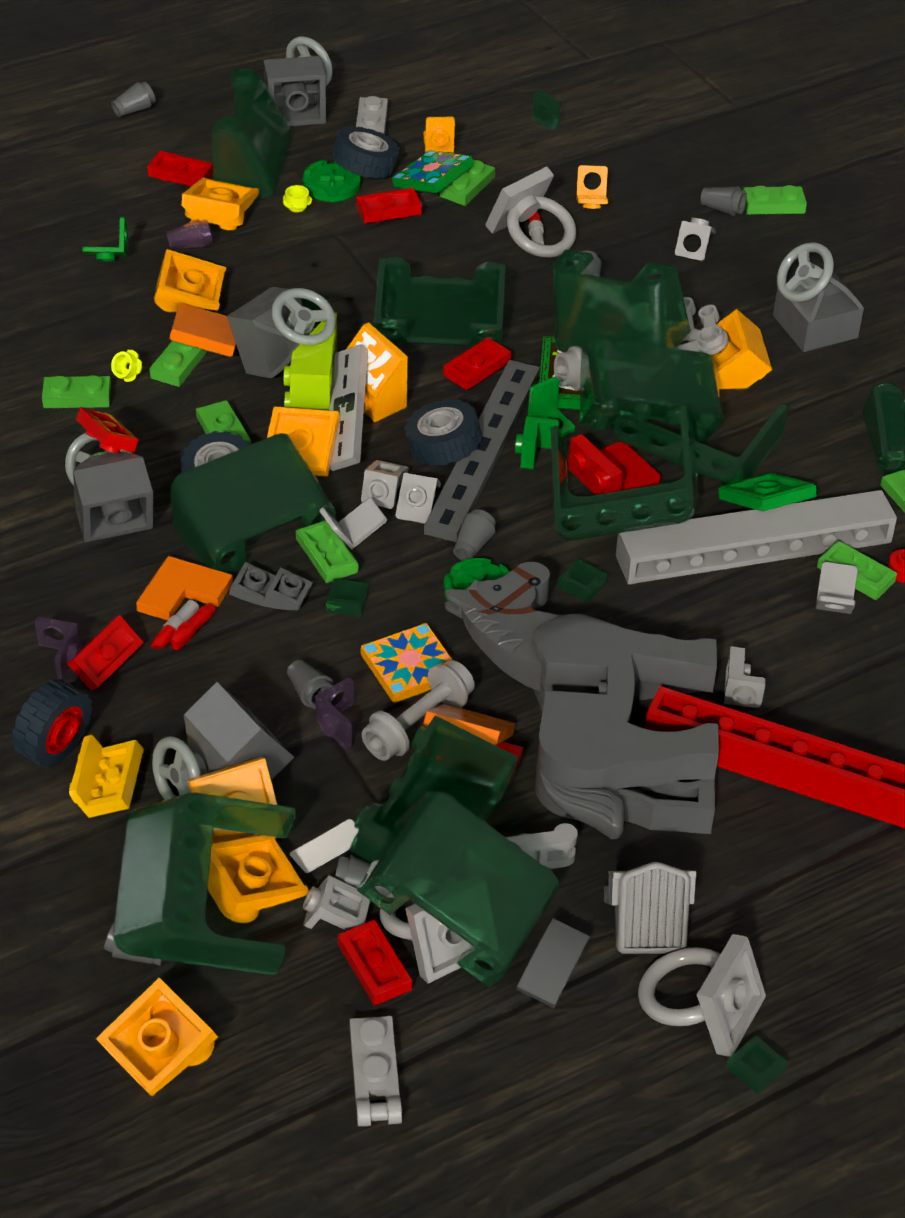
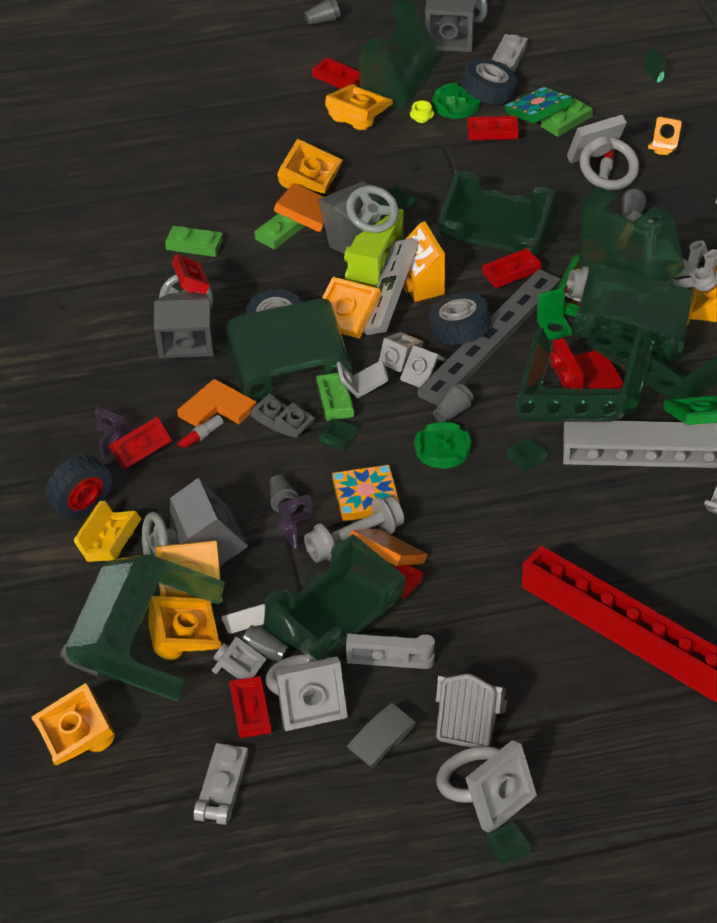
camera: 20 degrees right, 0 degrees up
green bracket [82,217,128,262] -> none
neon yellow plate [111,350,142,382] -> none
cone [167,218,213,250] -> none
red piece [170,603,216,650] -> none
bright green plate [196,400,251,444] -> none
clear green windscreen [357,791,559,987] -> none
light orange bracket [423,117,455,153] -> none
dark grey animal [445,562,719,839] -> none
green bracket [515,416,559,469] -> none
light grey bracket [723,646,766,708] -> none

